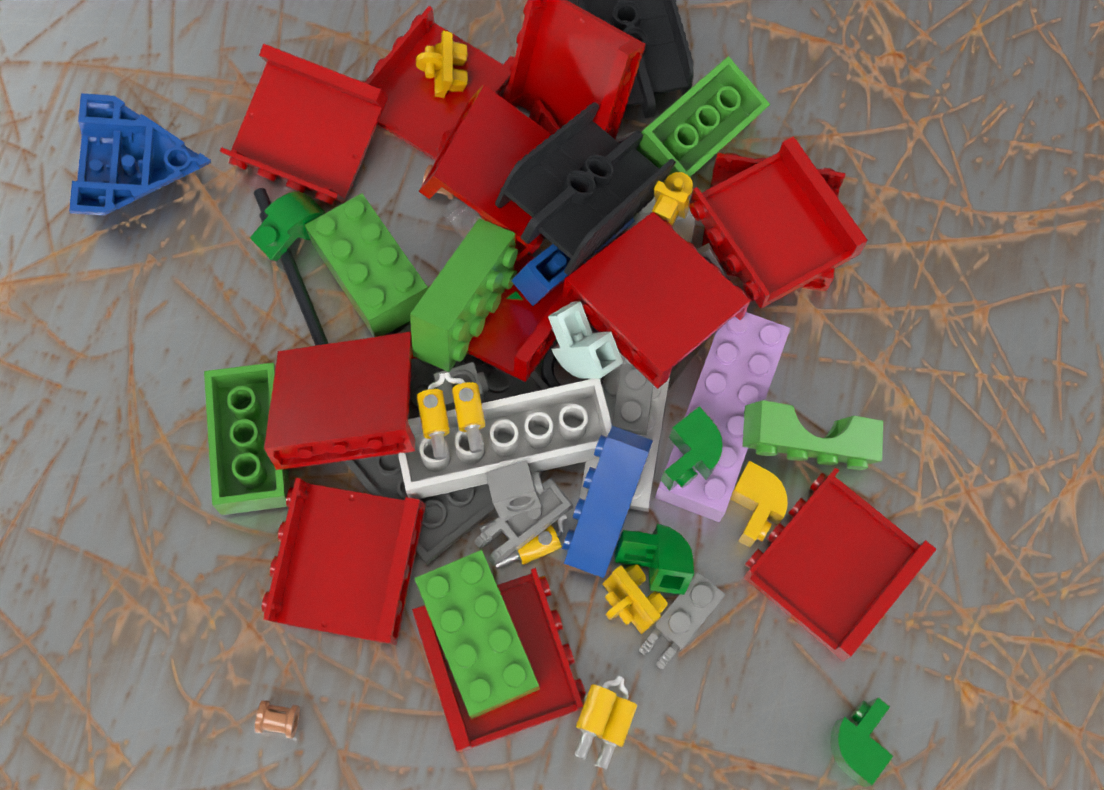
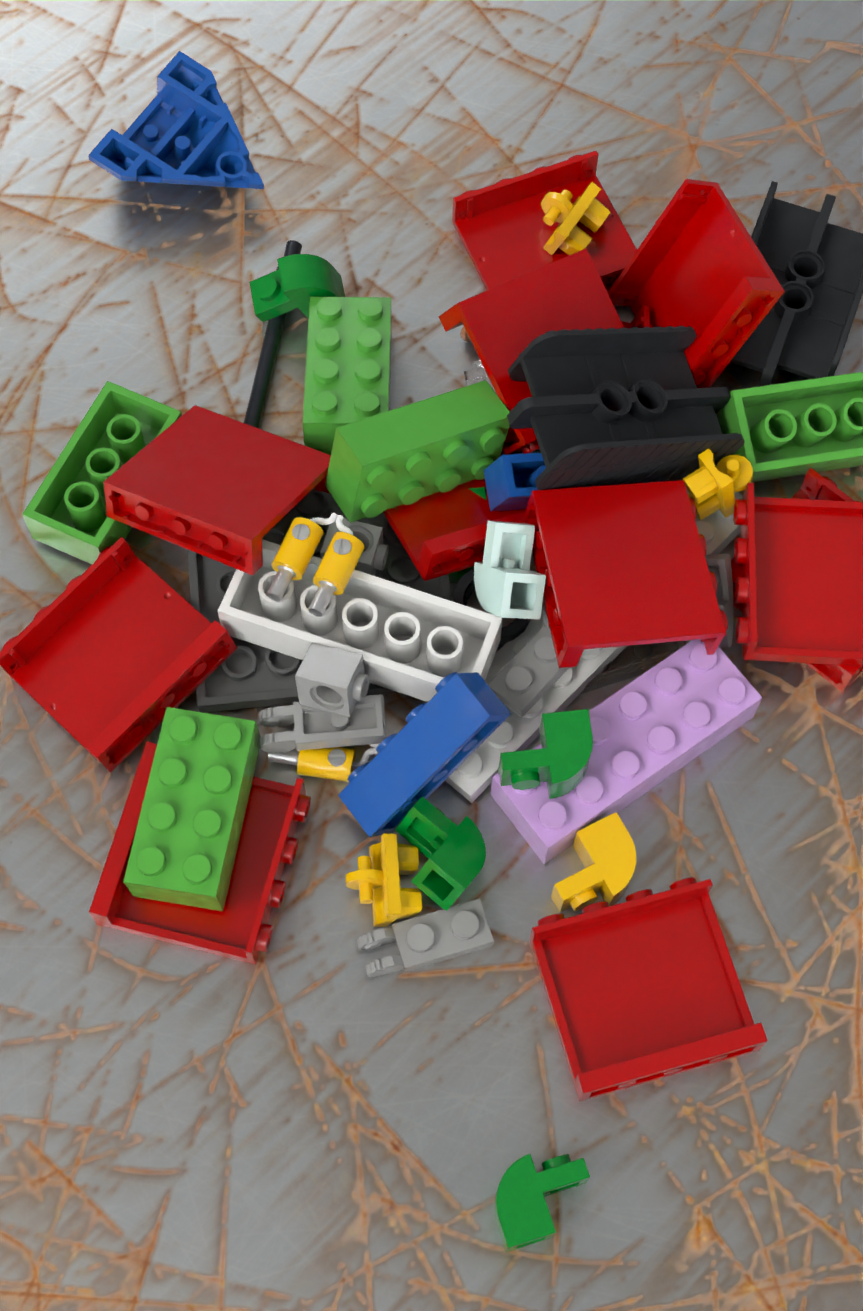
camera: 35 degrees right, 5 degrees down
red panel [219,43,388,205] -> none
yellow piece [573,676,638,770] -> none
bright green arch [742,400,883,470] -> none

